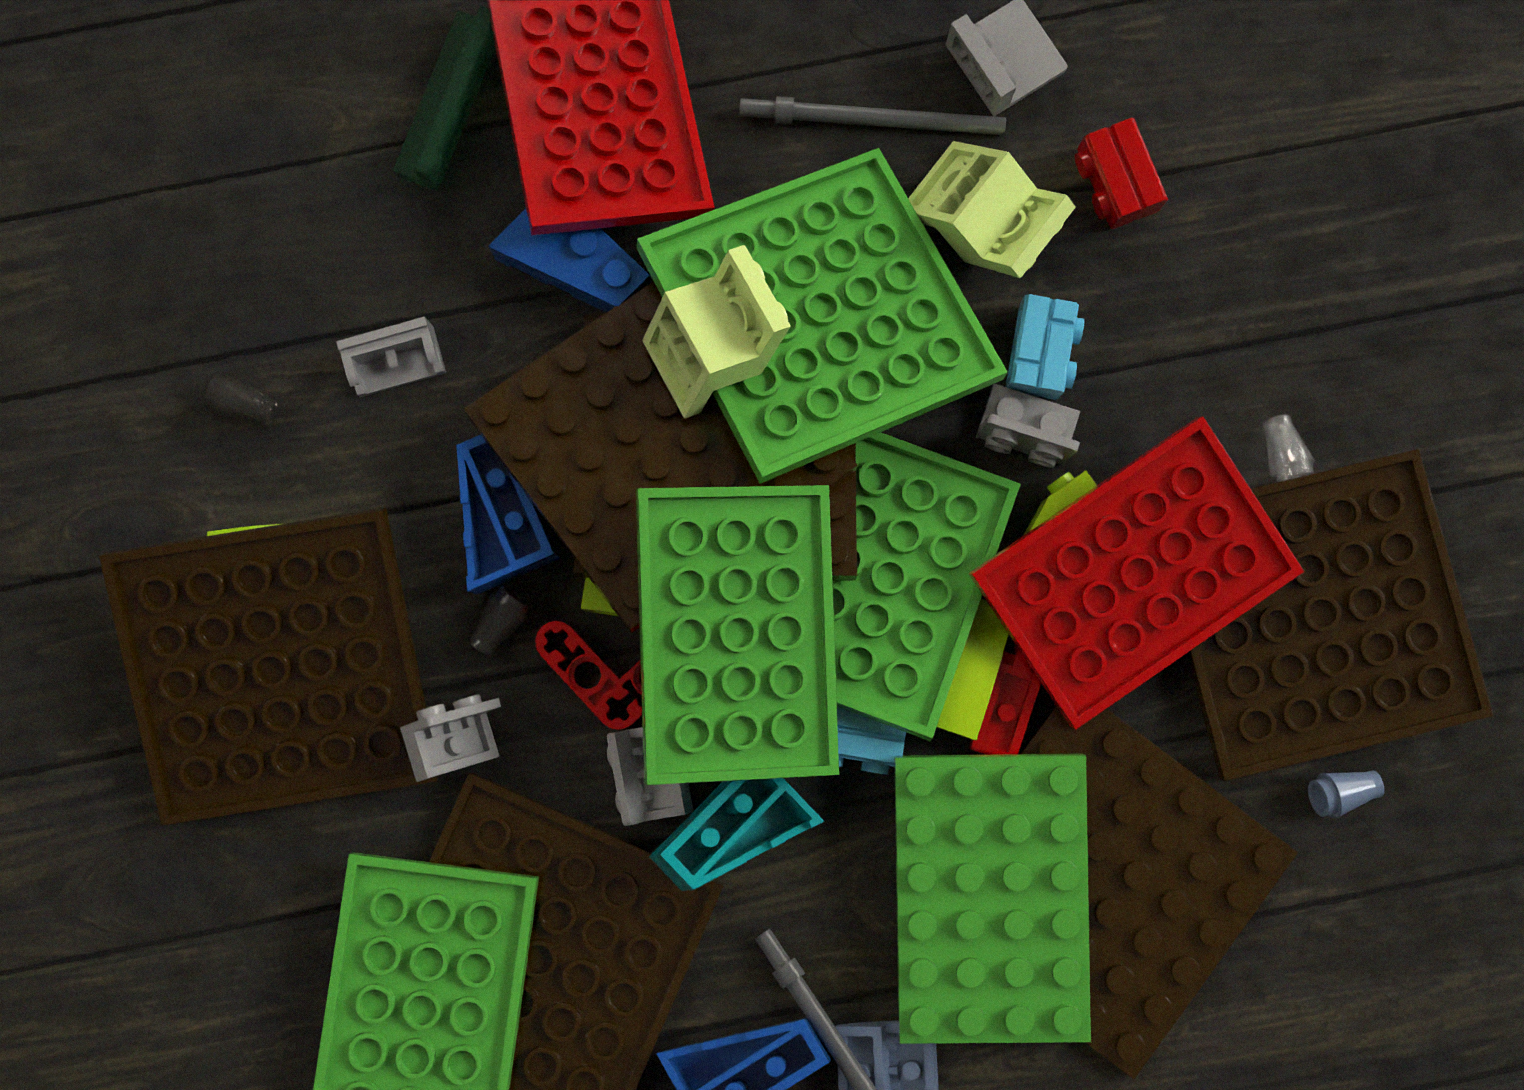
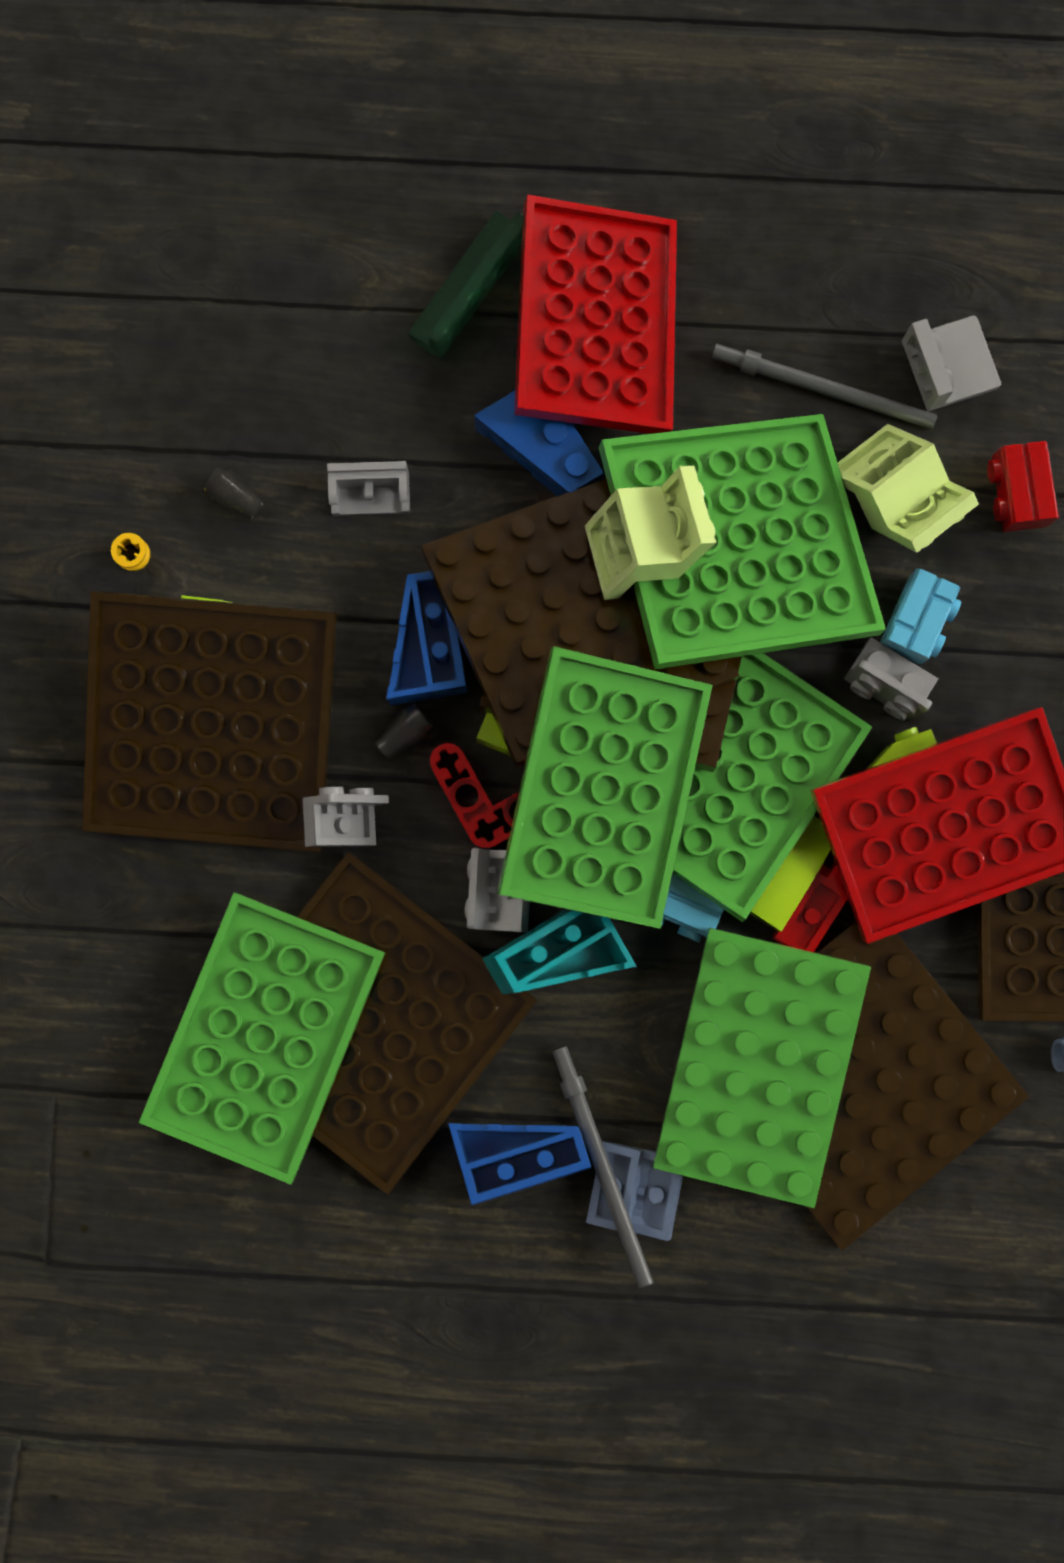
camera: 15 degrees right, 0 degrees up
none -> yellow bush [111,533,150,571]

